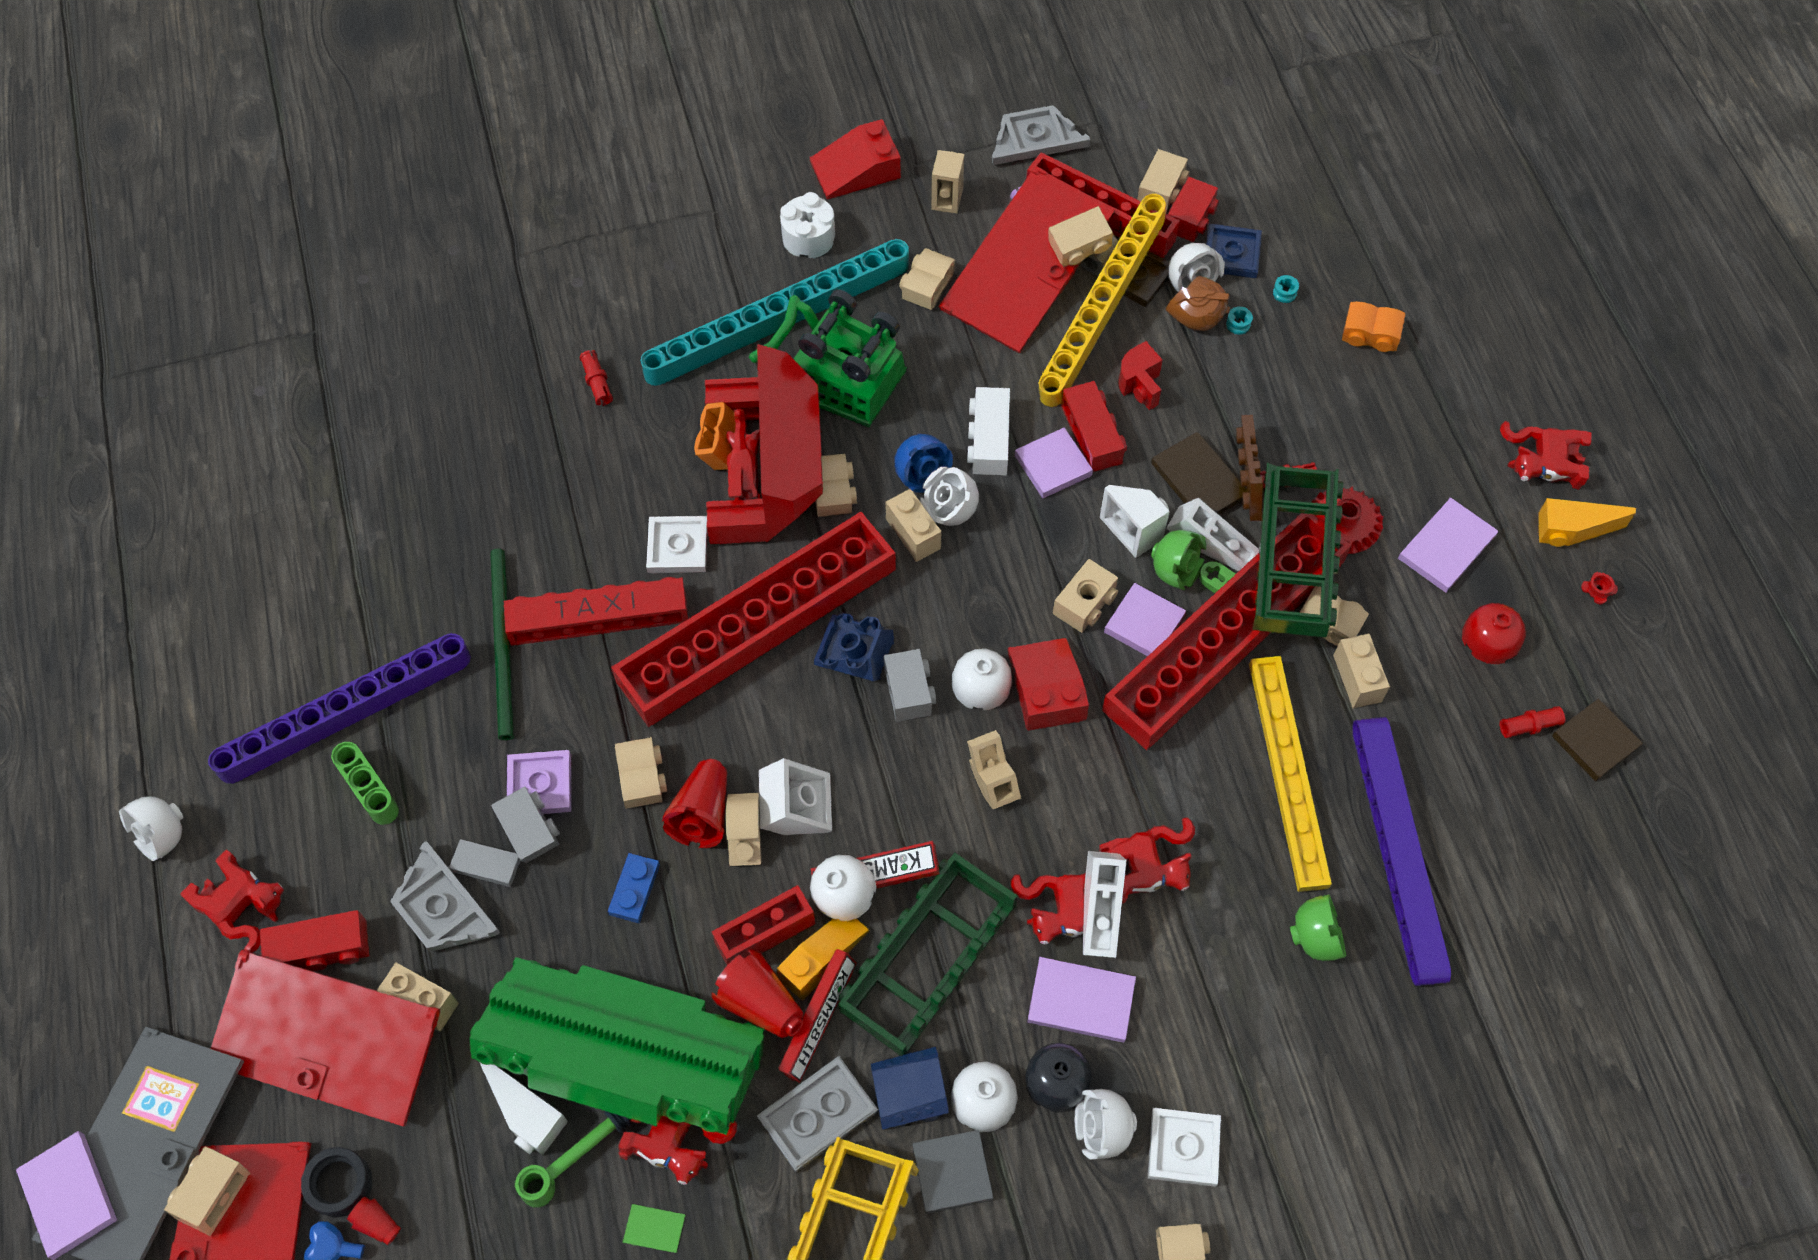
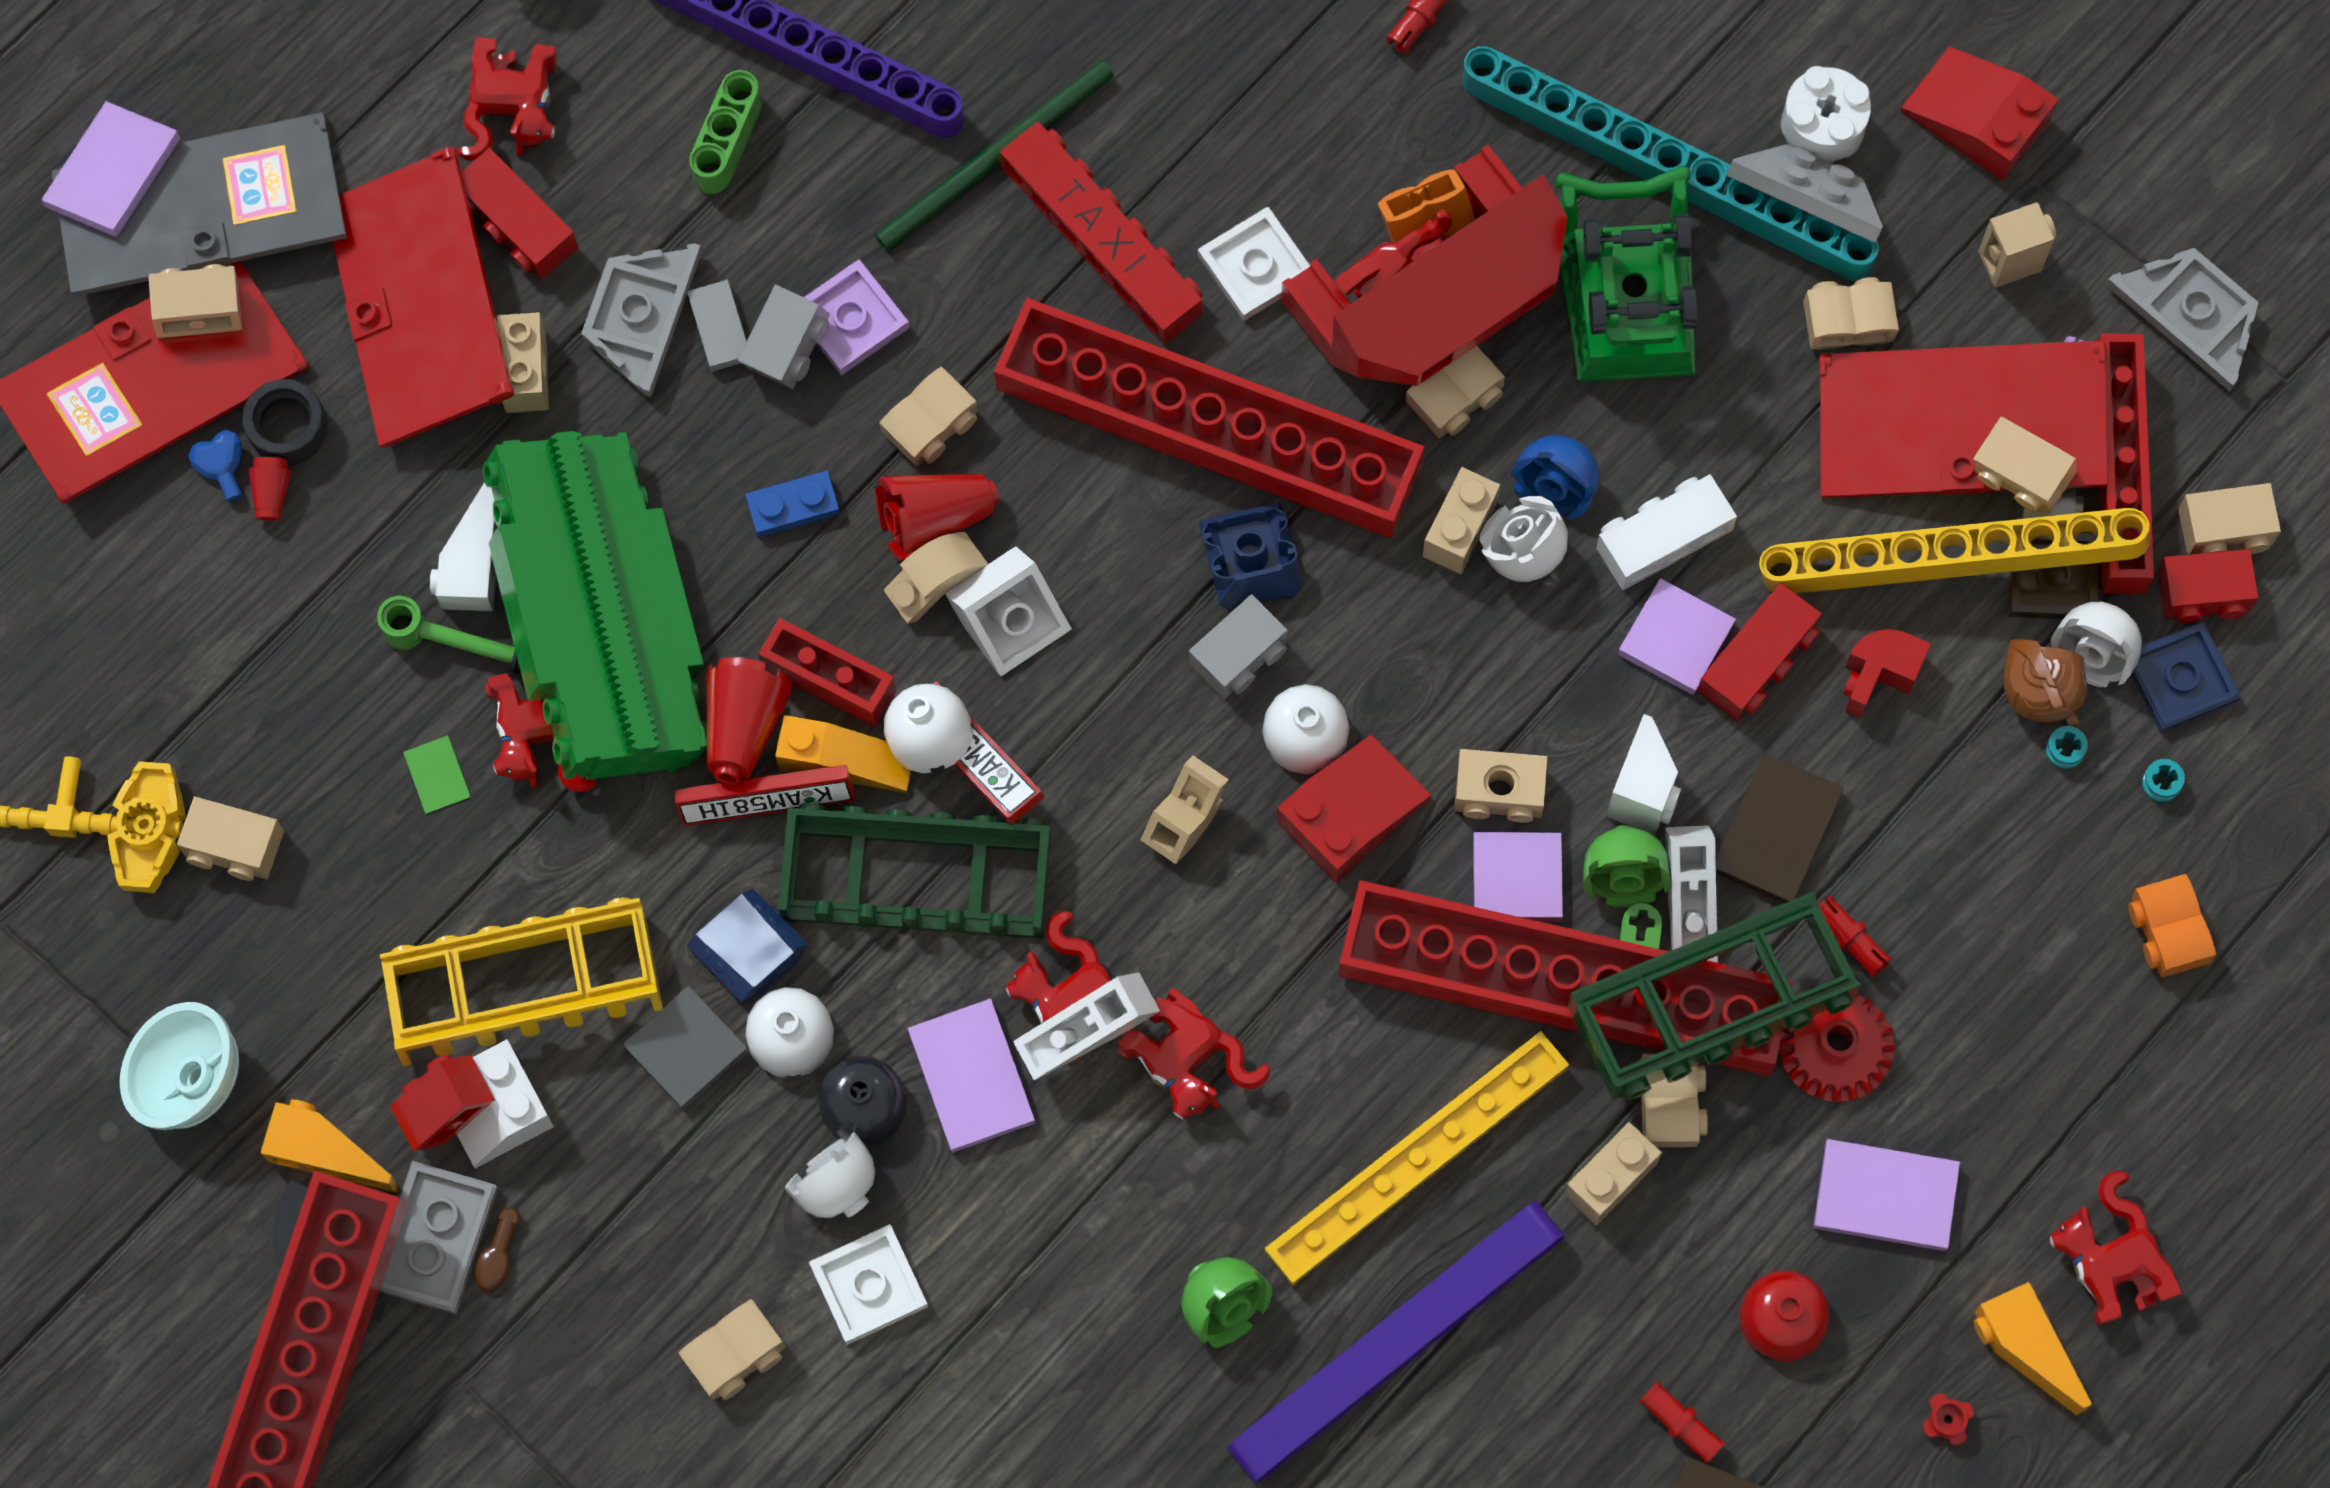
camera: 60 degrees right, 10 degrees up
light grey tile [757,1056,878,1173] -> none
reddish brown wing [1236,414,1263,521] -> none
none -> light grey wing [1726,144,1883,243]

